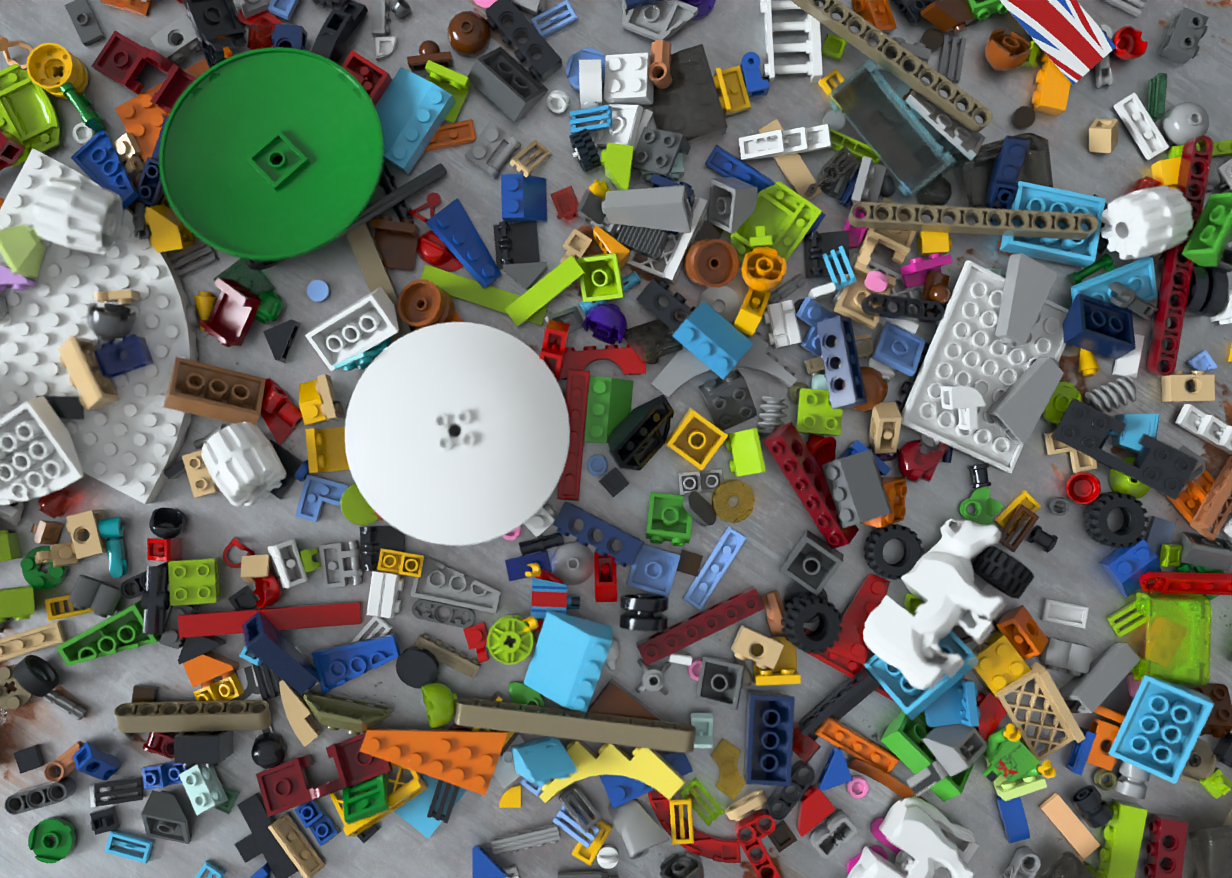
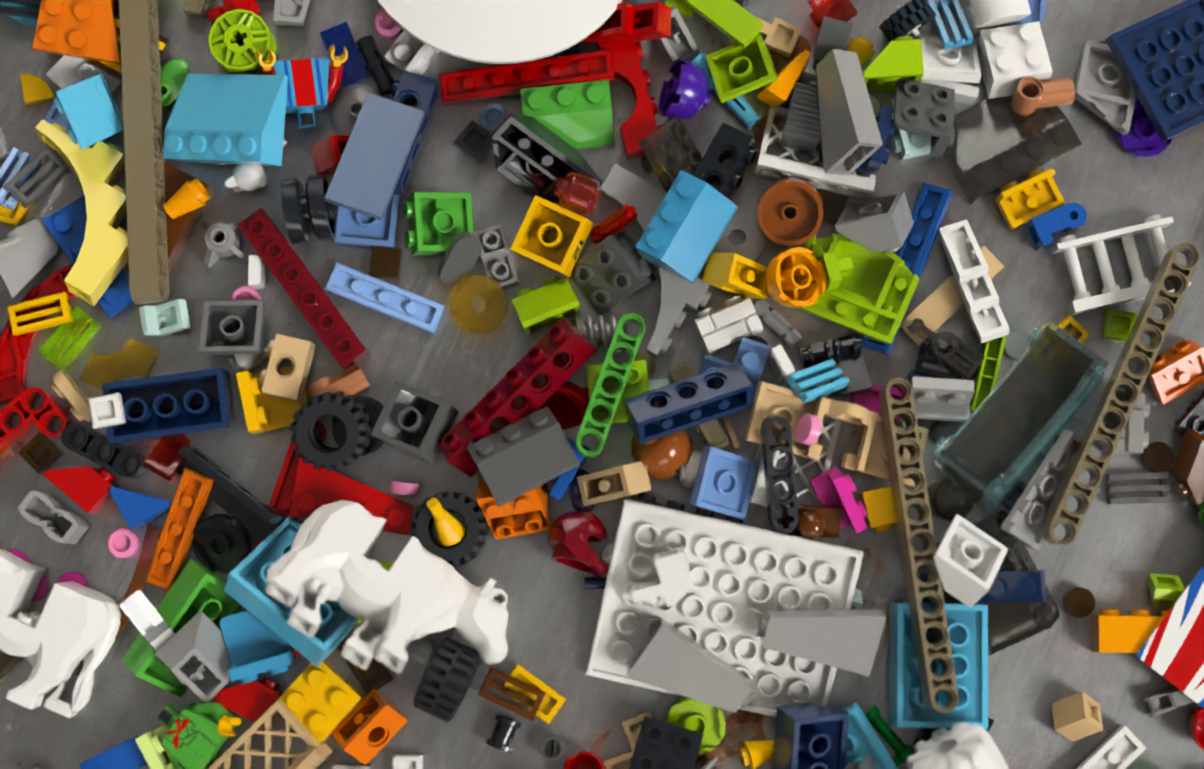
camera: 80 degrees right, 5 degrees down
bright green plate [960,487,1004,525] -> none
black bush [969,464,991,488] -> none
dark orange cylinder [985,29,1032,72] -> none
none -> white tile [88,393,126,429]
none -> light orange cone [163,179,210,219]
none -> black tile [193,514,251,574]
none -> sand blue tile [325,93,424,220]
none -> bright pink tile [389,480,420,495]
none -> yellow cone [427,498,466,546]
none -> clear red head [554,172,601,216]
none -> bright green beam [576,313,645,458]
none -> red axle [590,204,638,243]
none -> white slope [933,514,1008,608]

